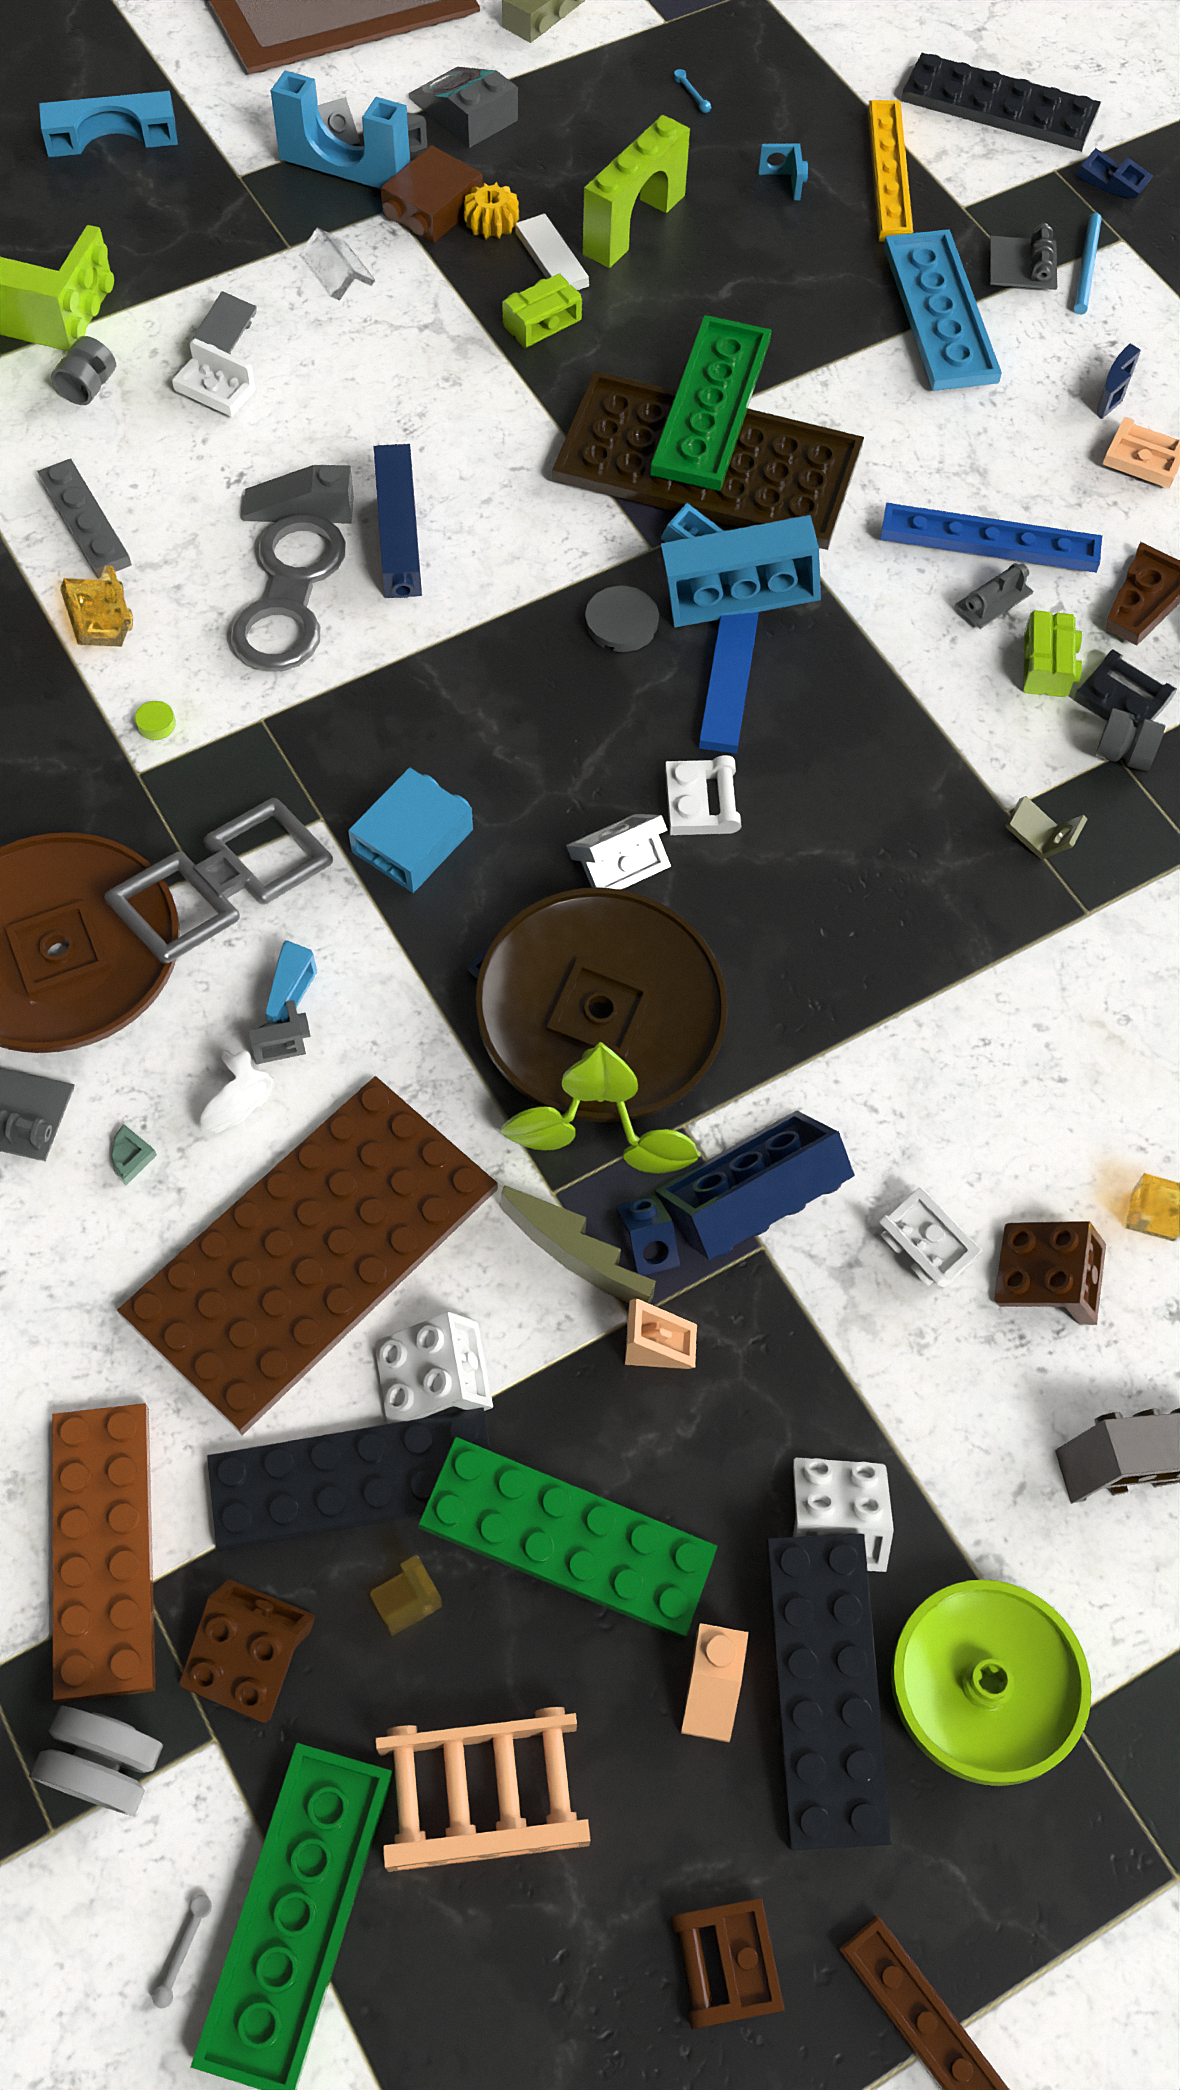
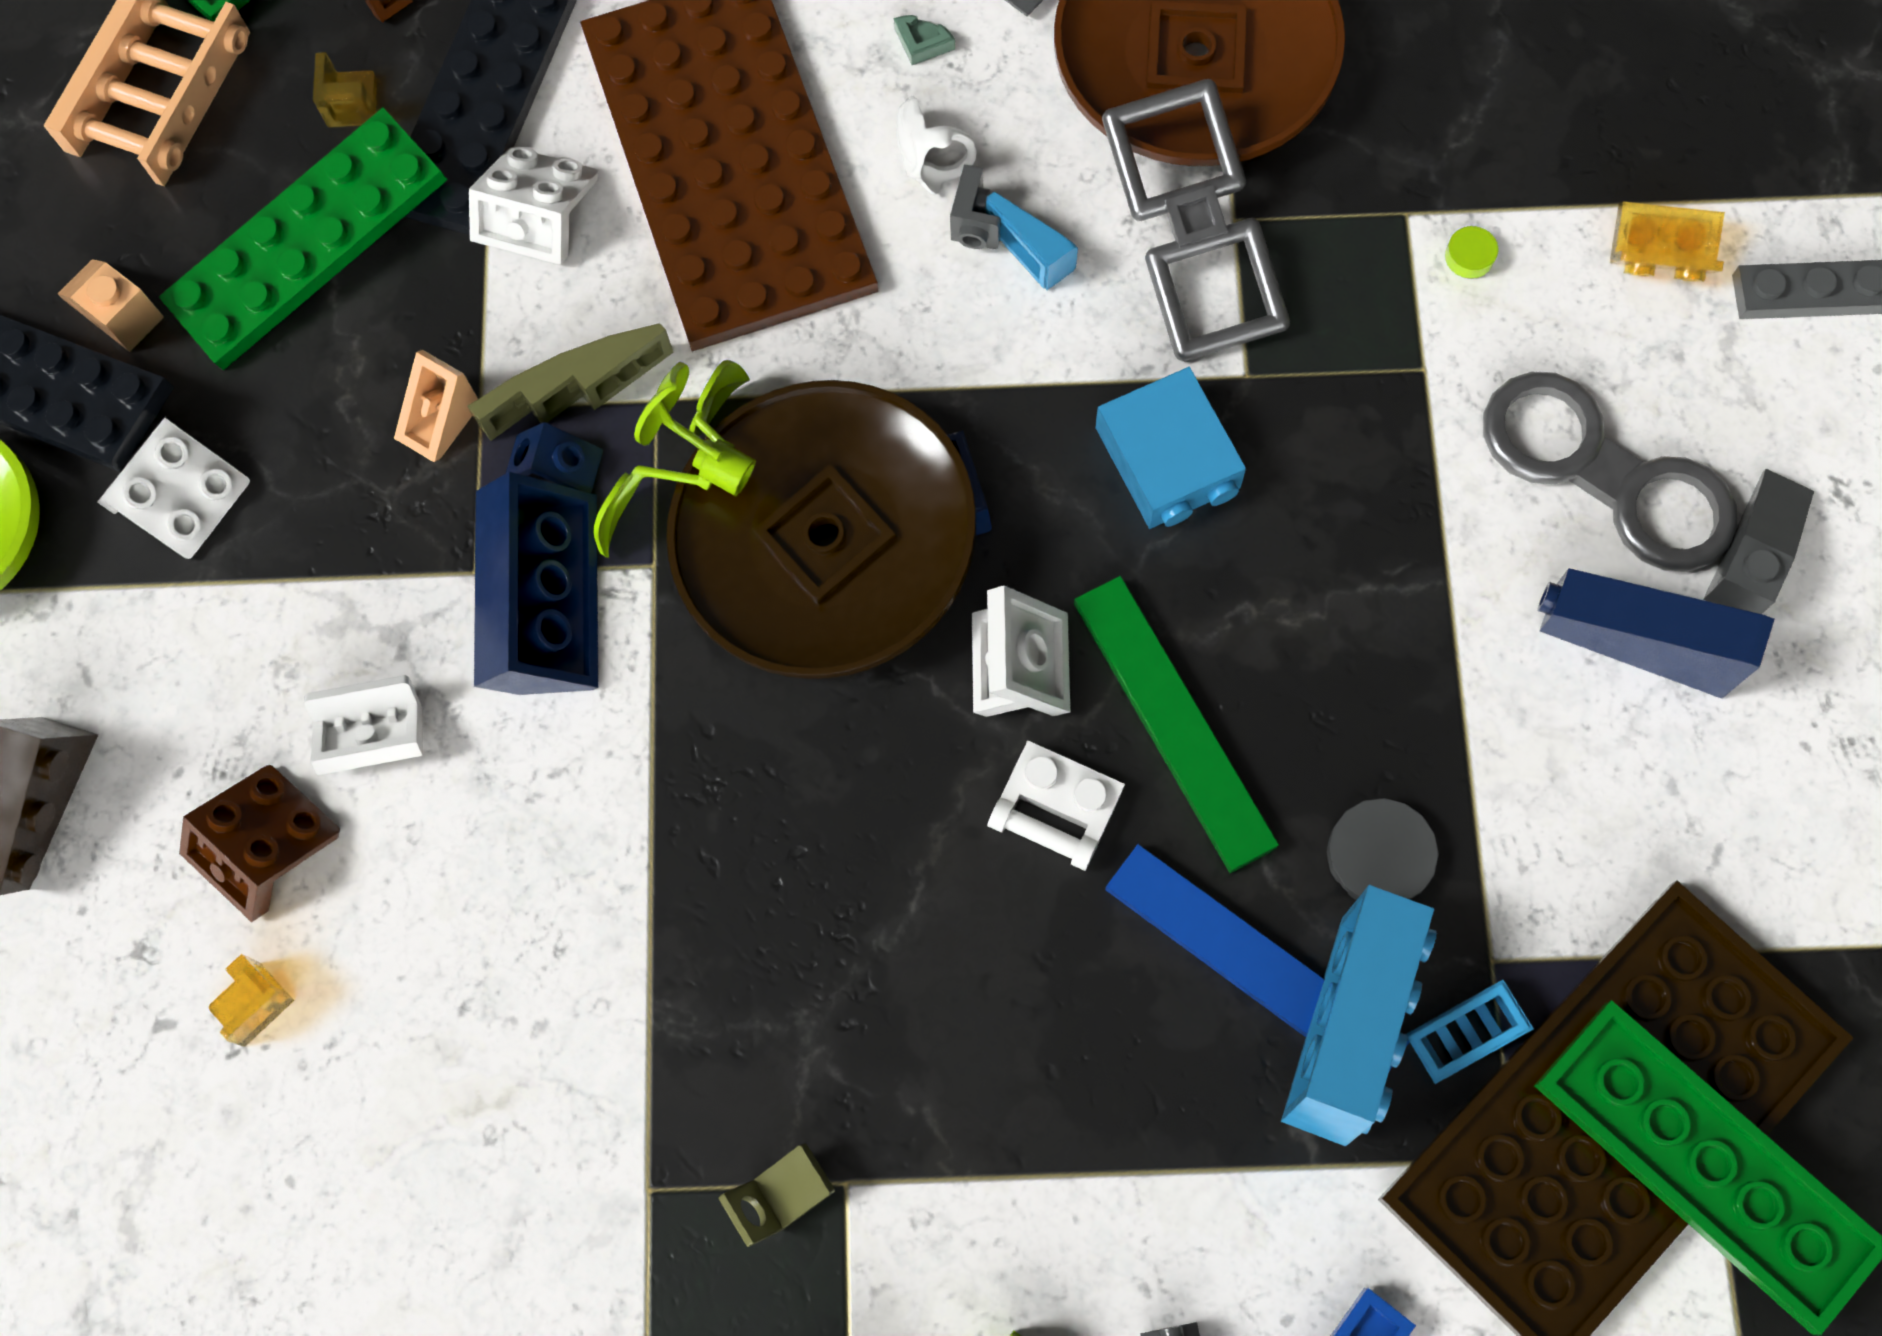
camera: 125 degrees right, 10 degrees up
none -> green tile [1074,576,1279,874]

